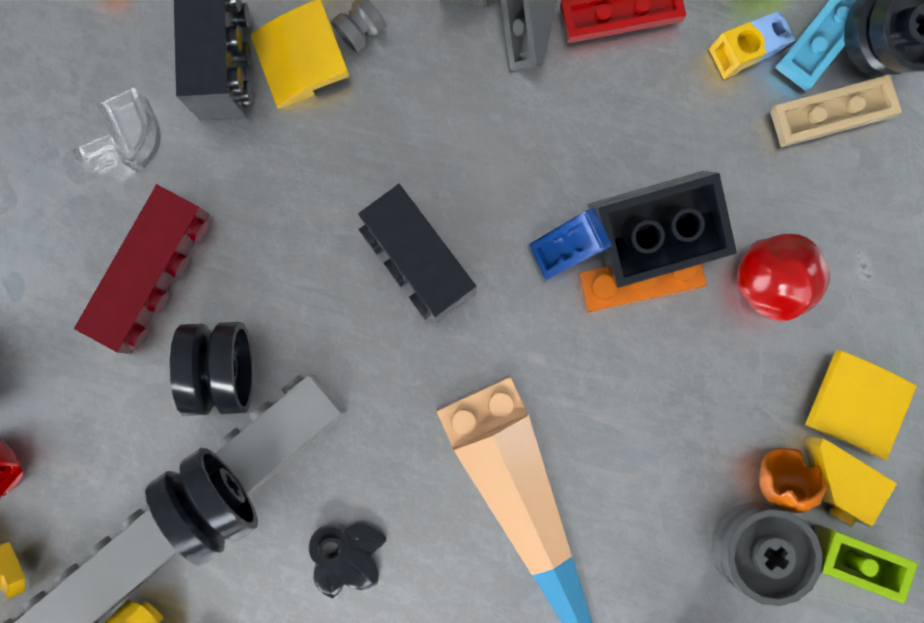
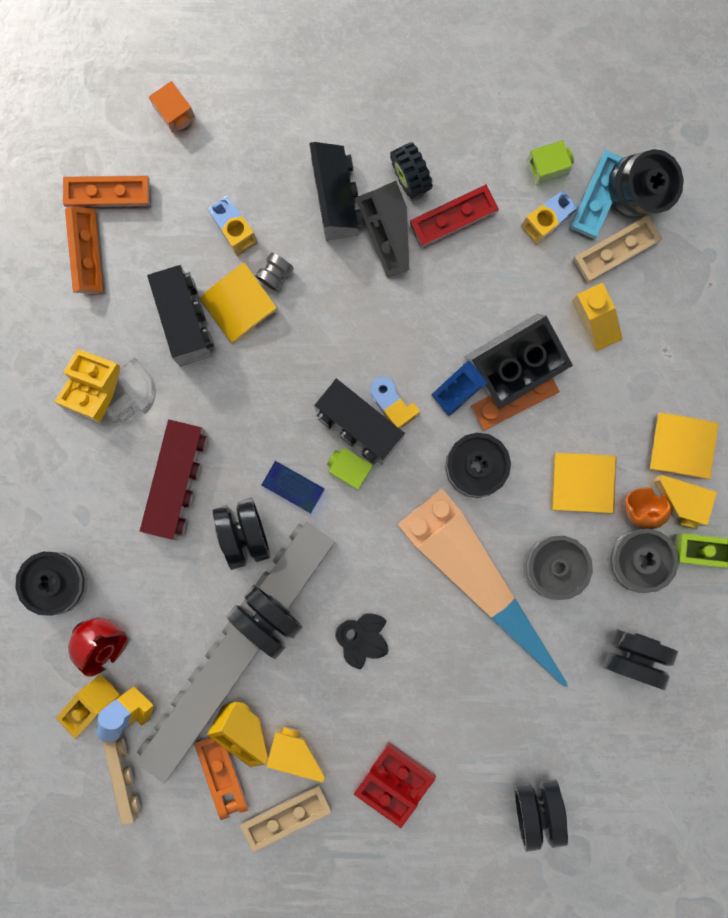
camera: 15 degrees left, 0 degrees up
red piece [736,234,830,322] -> none
none -> yellow slope [55,349,120,423]
none -> clear blue tile [261,461,325,514]
none -> lime brick [327,447,373,491]
none -> leg [371,377,420,429]
none -> black wheel [445,432,511,499]
none -> dark grey wheel [524,536,593,600]
none -> yellow slope [552,453,617,514]
none -> yellow slope [572,282,623,352]

